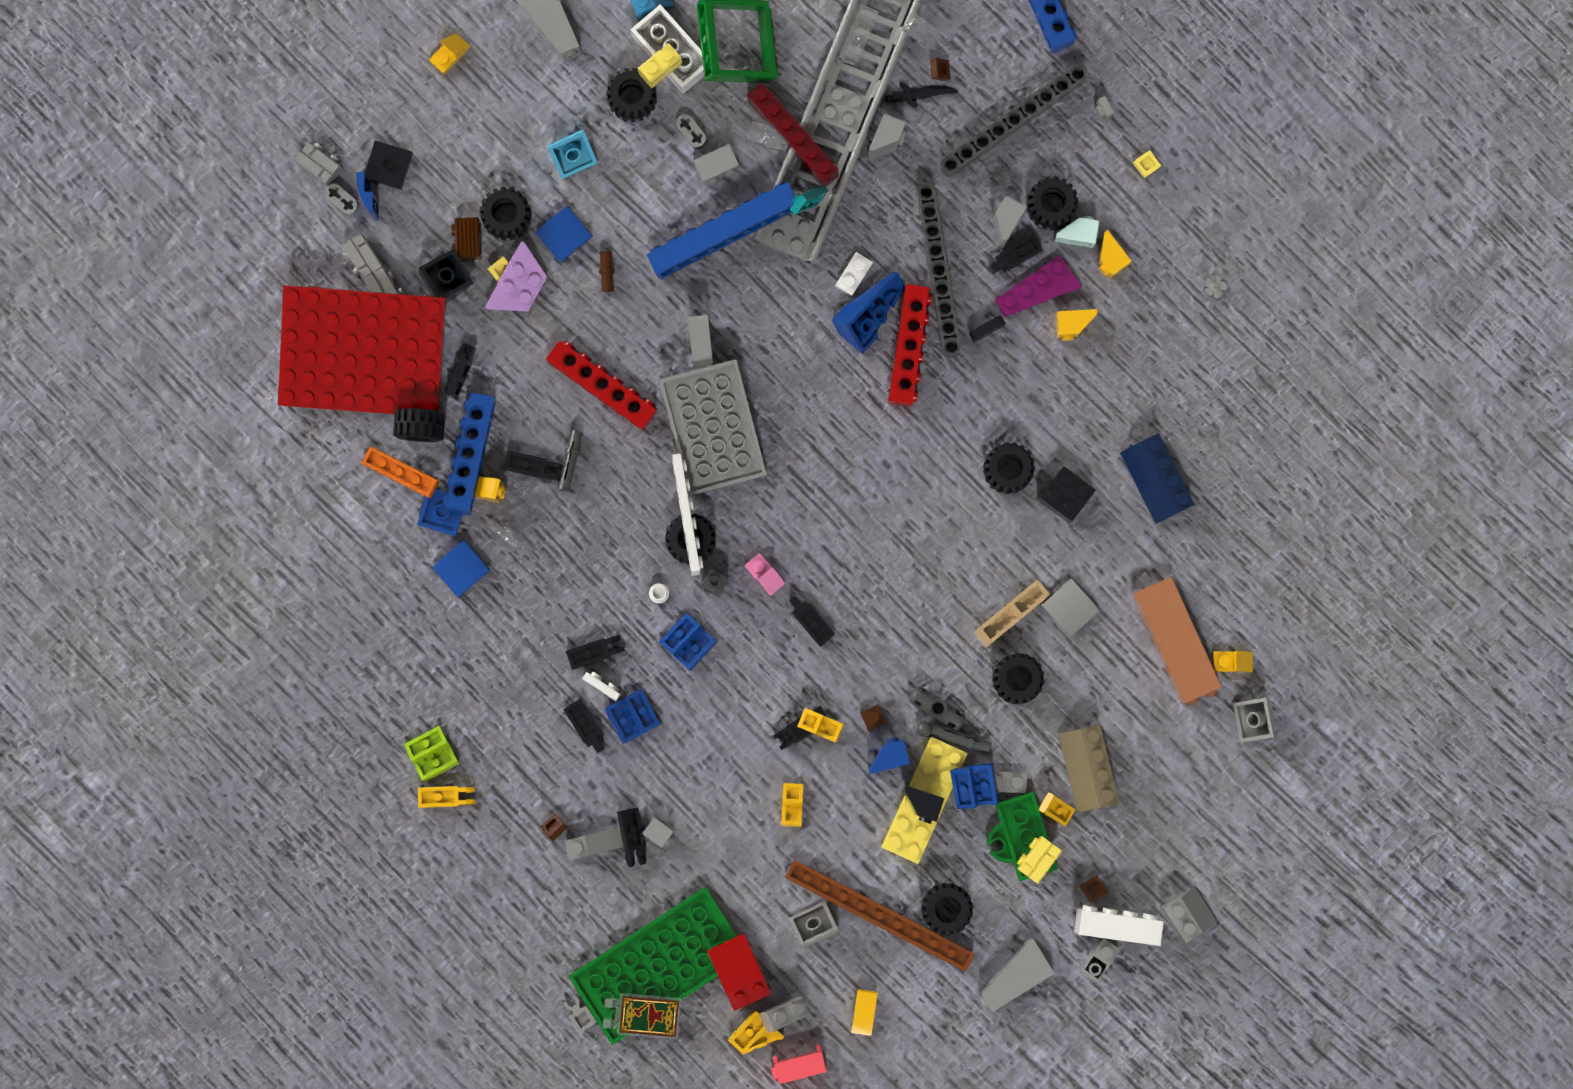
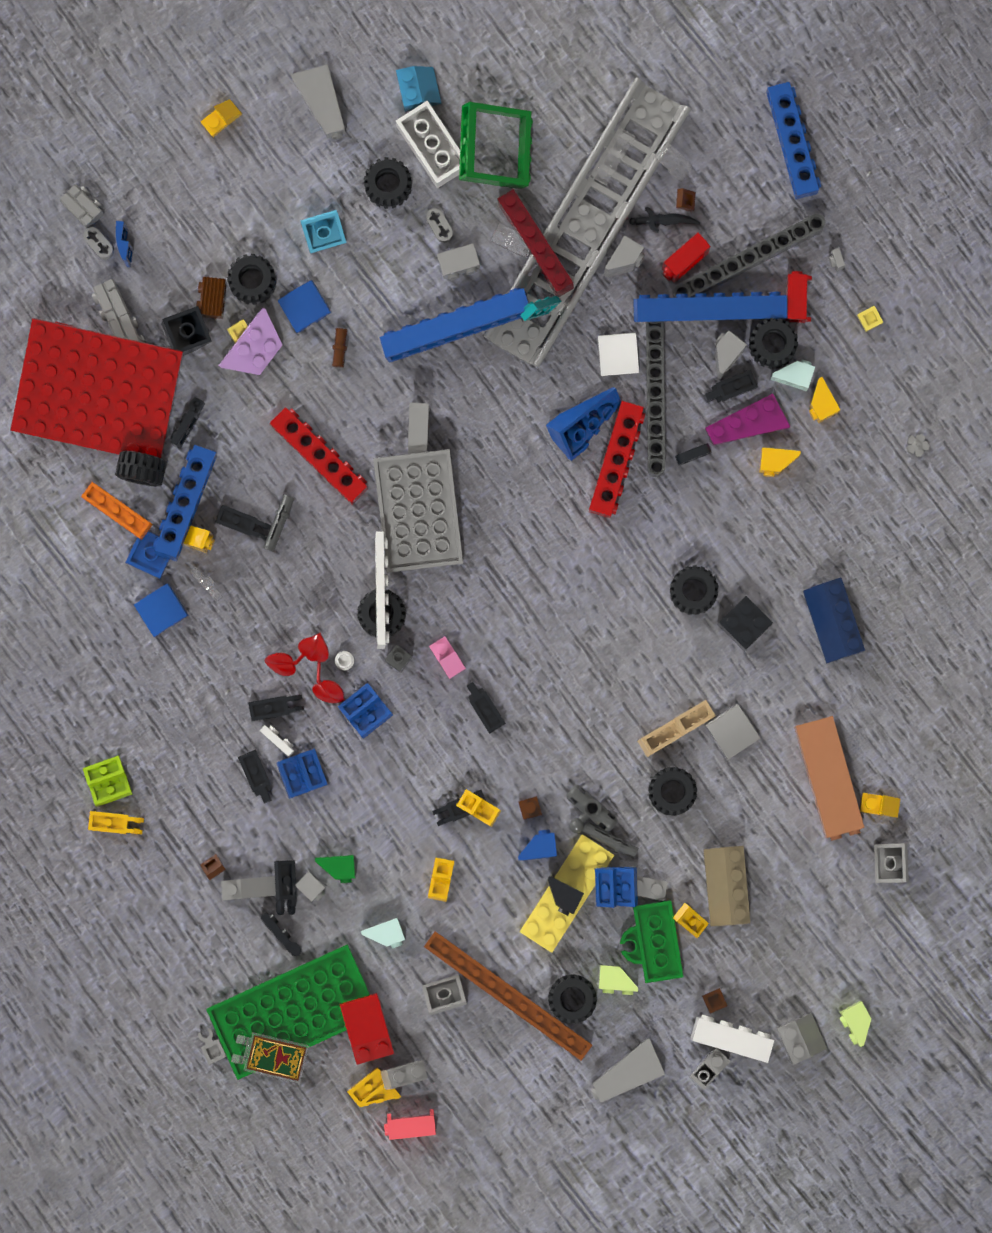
camera: 15 degrees right, 0 degrees up
black plate [365,141,413,190] -> none
light yellow brick [638,43,682,88] -> none
white plate [835,252,873,297] -> none
yellow slope [851,989,878,1036] -> none
light yellow brick [1017,836,1062,884] -> none
none -> black hinge [261,913,301,957]
none -> red plant [264,633,345,703]
none -> green slope [315,855,356,883]
none -> light aqua slope [361,918,406,949]
none -> white slope [598,333,639,376]
none -> yellowish green slope [599,965,638,995]
none -> blue brick [633,292,787,322]
none -> red window [662,233,711,284]
none -> red brick [786,271,812,323]
none -> yellowish green slope [839,1001,871,1047]

